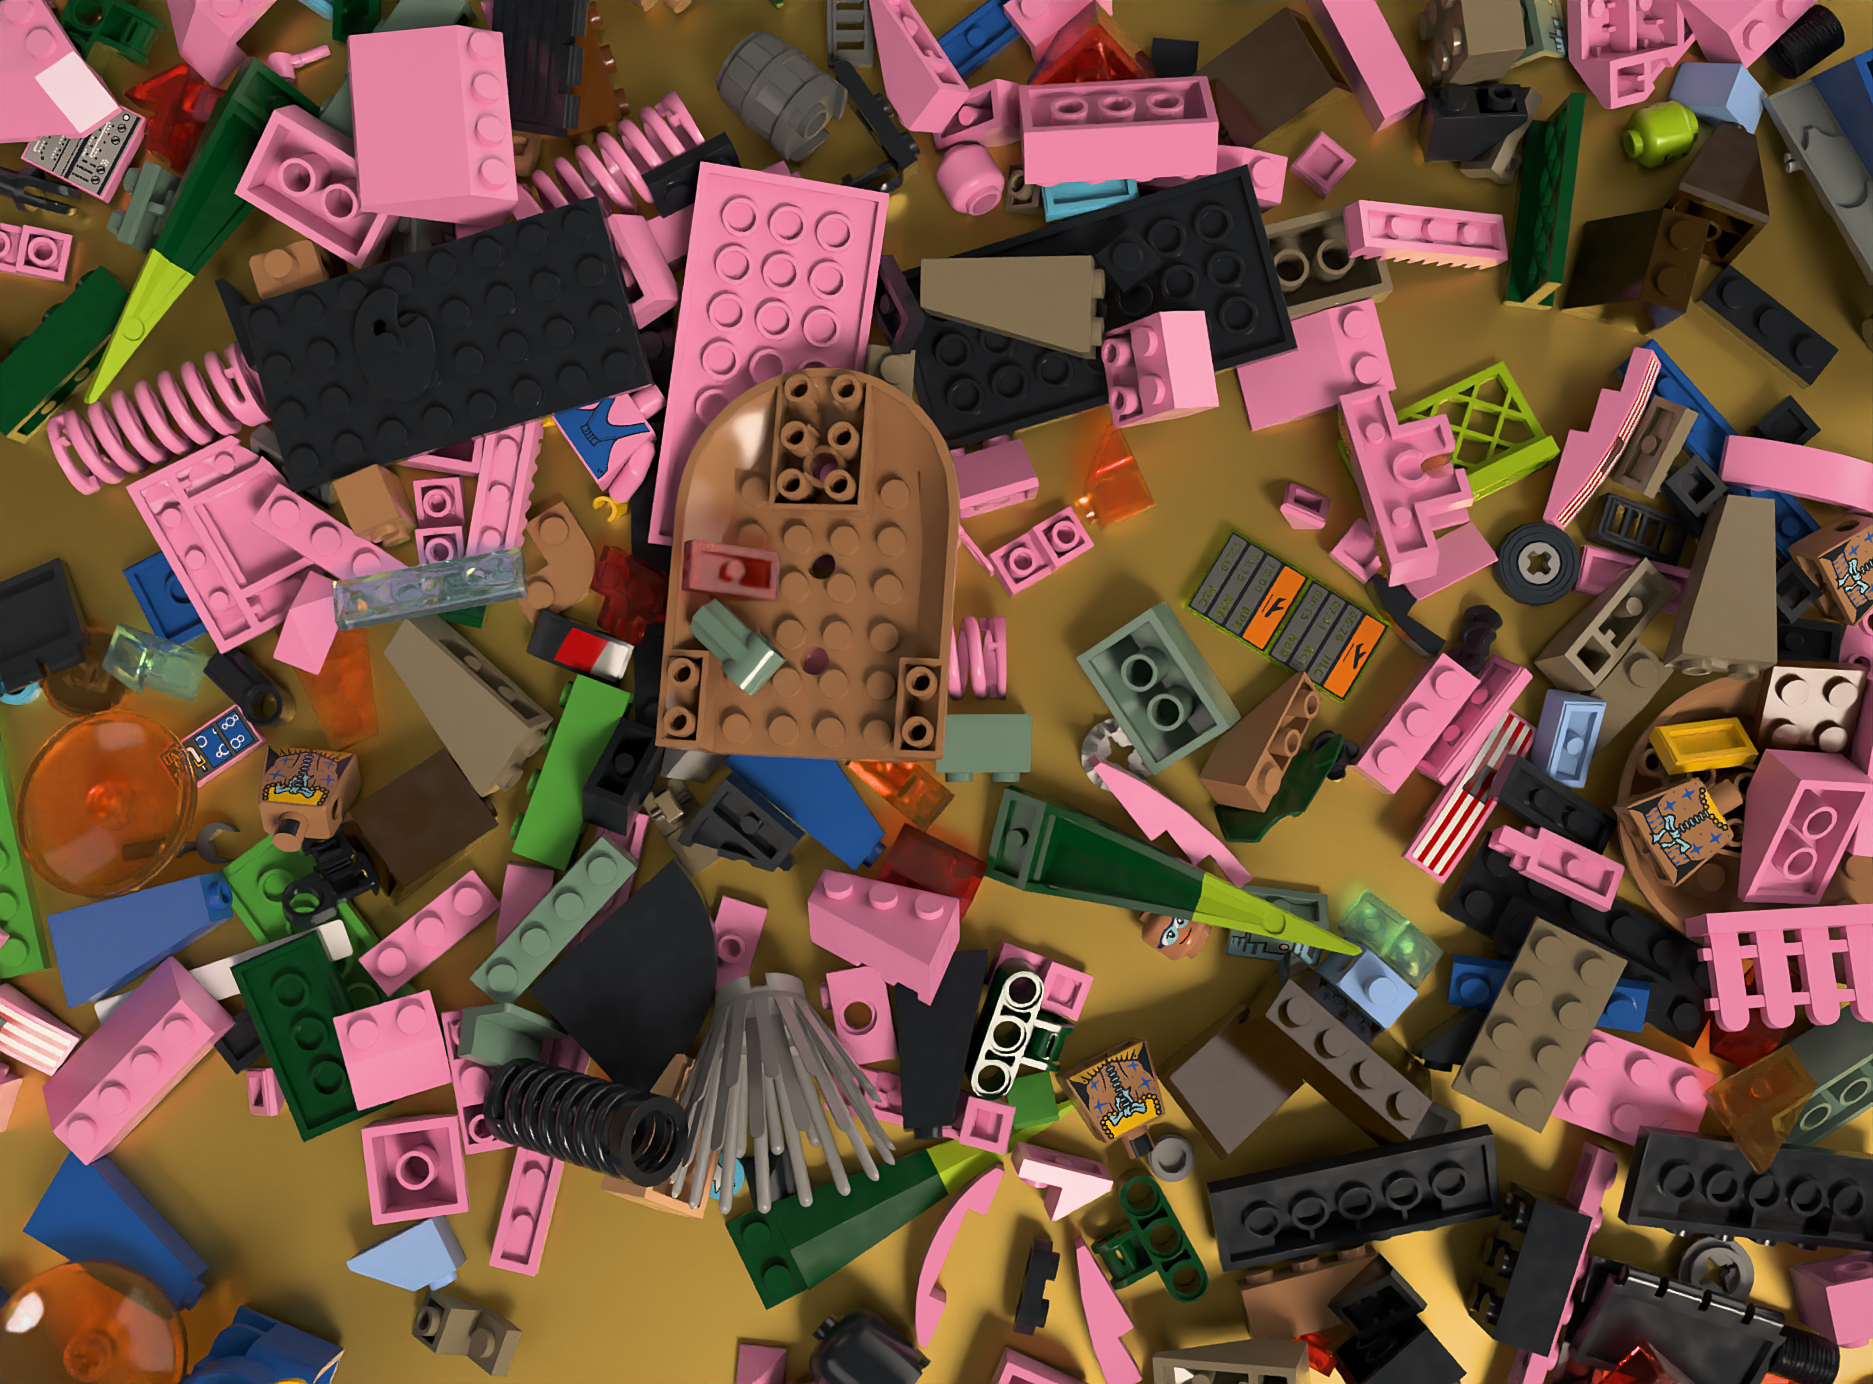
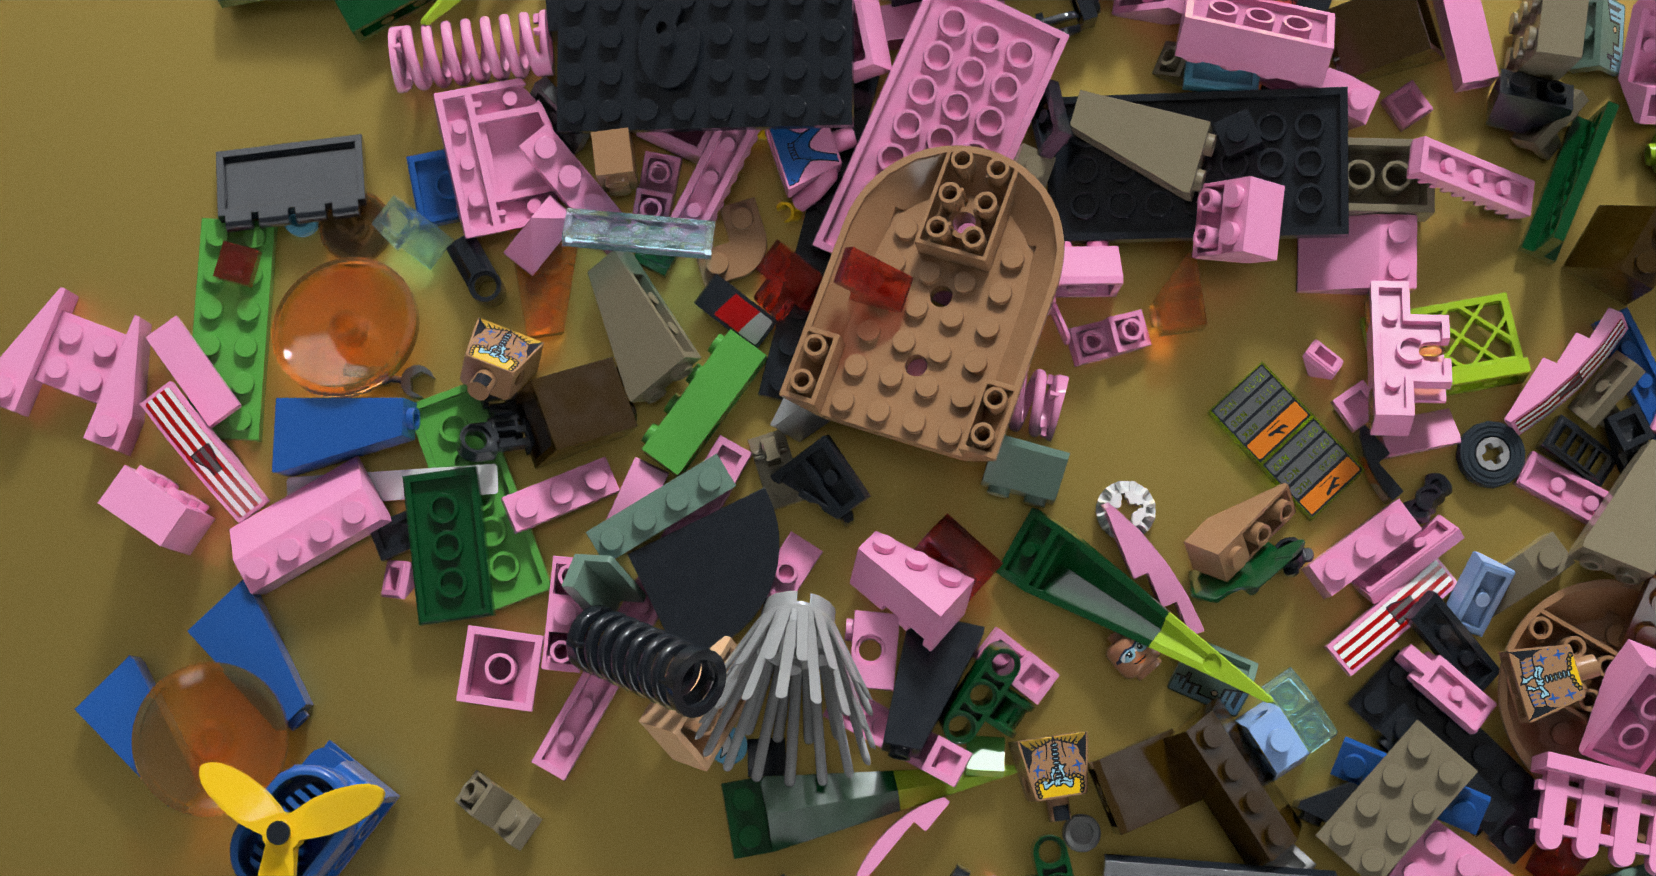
camera: 20 degrees right, 5 degrees down
tile [159,704,268,794] -> none
bright pink slope [333,990,453,1111] -> none
light blue slope [346,1215,467,1292] -> none
black brick [582,717,665,837] -> none
sand green piece [688,598,786,696] -> none
blue slope [723,755,887,871] -> none
clear orange slope [845,761,955,832] -> none
bright pink head [936,144,1005,216] -> none
bright pink slope [1011,1141,1113,1221] -> none
sand green slope [1076,600,1242,776] -> none
dark tan slope [1533,557,1677,693] -> none
yellow tile [1648,717,1759,775] -> none

